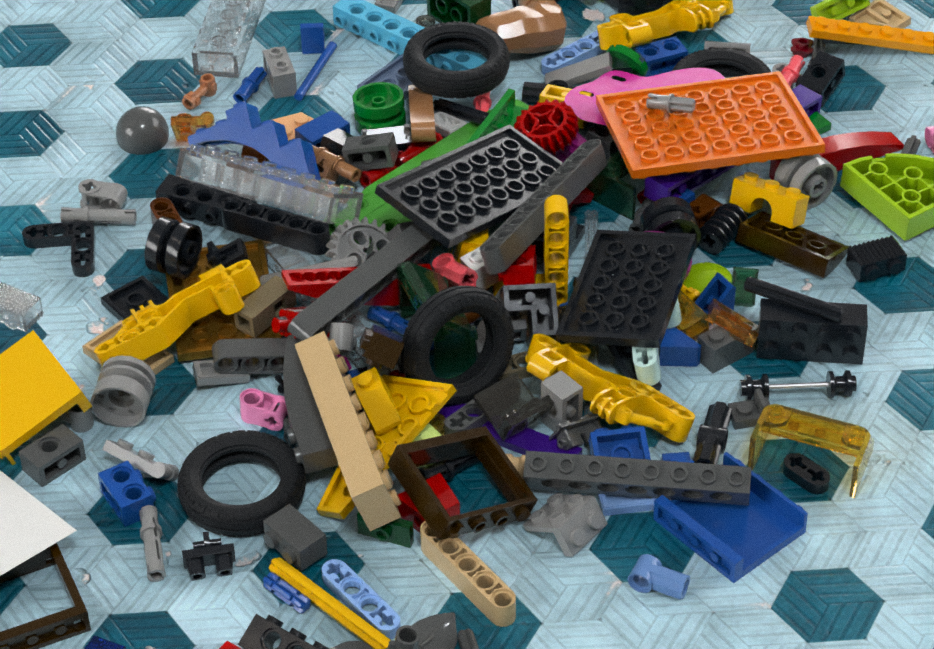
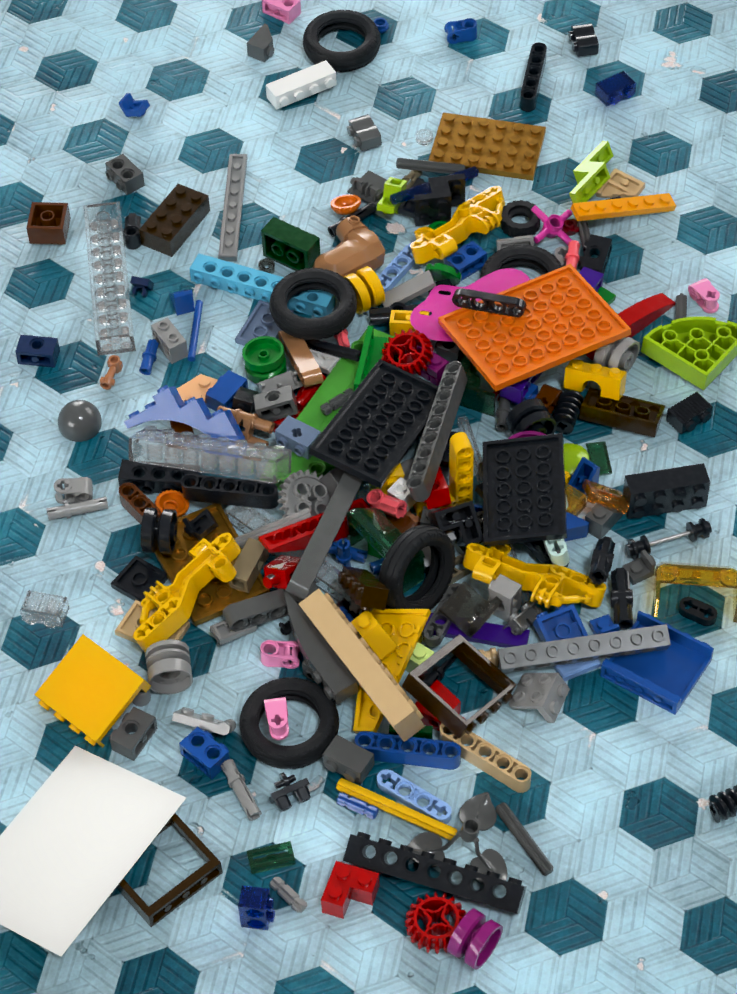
camera: 15 degrees left, 10 degrees up
black beam [22,221,96,277] -> none
clear orange plate [171,112,215,142] -> none
light grey piece [329,322,357,355] -> none
medium blue piece [627,554,690,600] -> none
light grey axle [646,93,696,113] -> none
black axle [744,277,845,322] -> none
none -> dark blue brick [15,335,60,368]
none -> dark blue tile [130,276,154,298]
none -> orange hat [155,490,190,518]
none -> clear green tile [247,841,296,874]
none -> bright pink piece [264,697,289,740]
none -> sand blue brick [275,415,321,460]
none -> blue pin [336,538,352,571]
none -> yellow wheel [344,266,385,314]
none -> blue beam [355,731,461,770]
none -> black beam [452,288,527,317]
none -> black tyre [500,200,540,237]
none -> dark pink bar [531,205,572,245]
none -> black piece [589,536,616,585]

